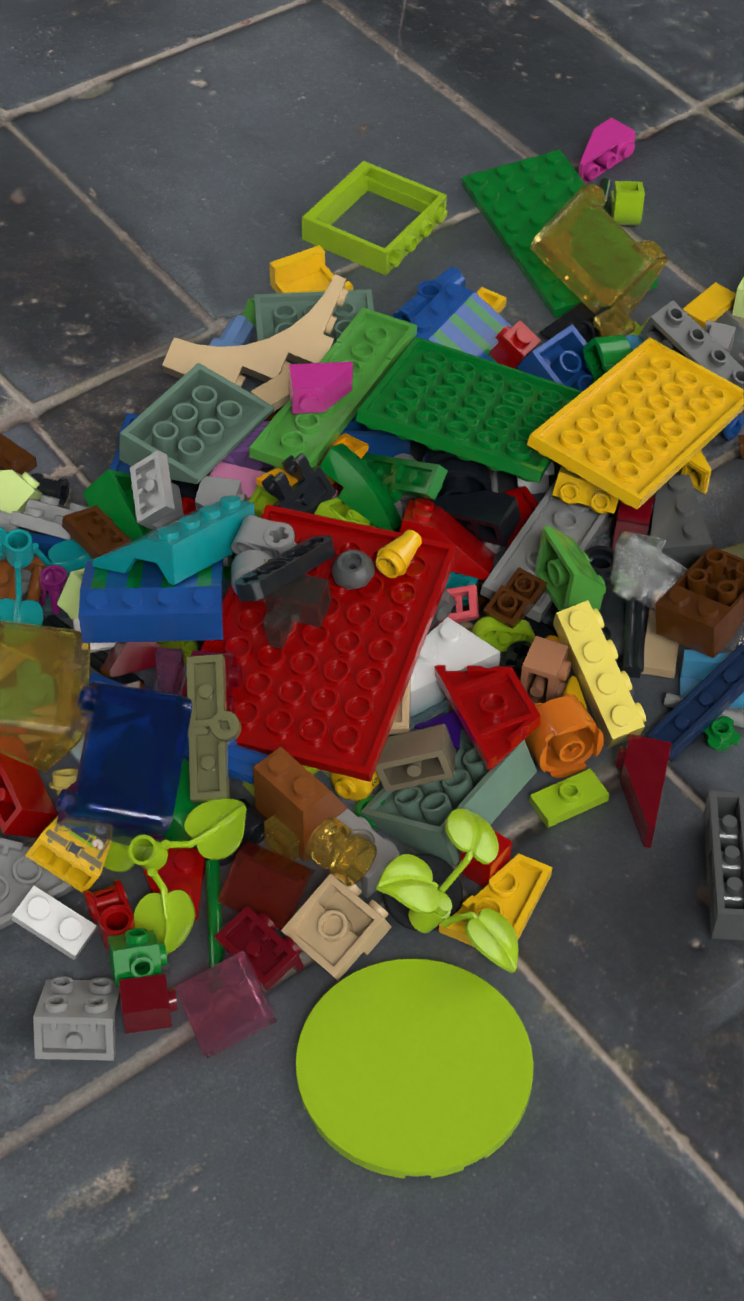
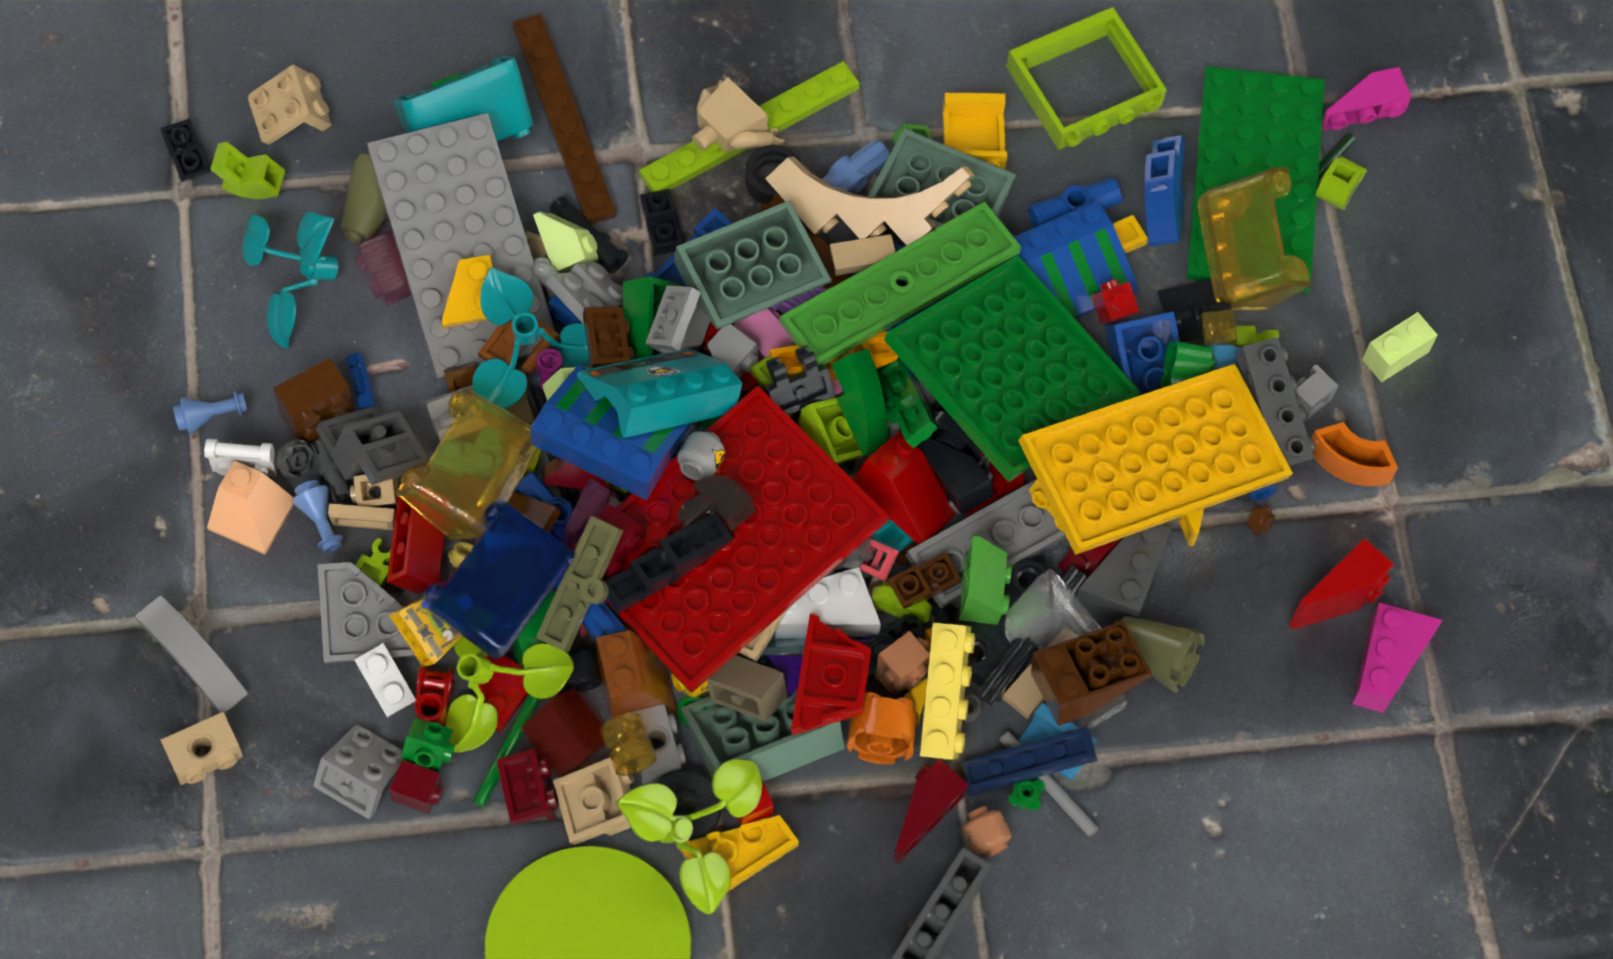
camera: 25 degrees right, 15 degrees up
clear pink plate [175,951,277,1058] -> none
light grey piece [231,515,298,559] -> none
black beam [235,535,336,601] -> none
clear yellow tile [264,815,299,865] -> none
dark pink slope [289,361,353,414] -> none
dark grey plate [331,550,375,590] -> none
yellow cone [375,530,422,578] -> none
lime plate [529,768,609,828] -> none
yellow tile [683,282,736,330] -> none
none -> black slope [605,512,733,614]
none -> lime plate [639,61,860,192]
none -> black slope [640,189,683,256]
none -> tan torso [692,78,785,152]
none -> black tyre [745,145,802,204]
none -> nougat head [962,806,1012,859]
none -> blue slope [1145,135,1185,247]

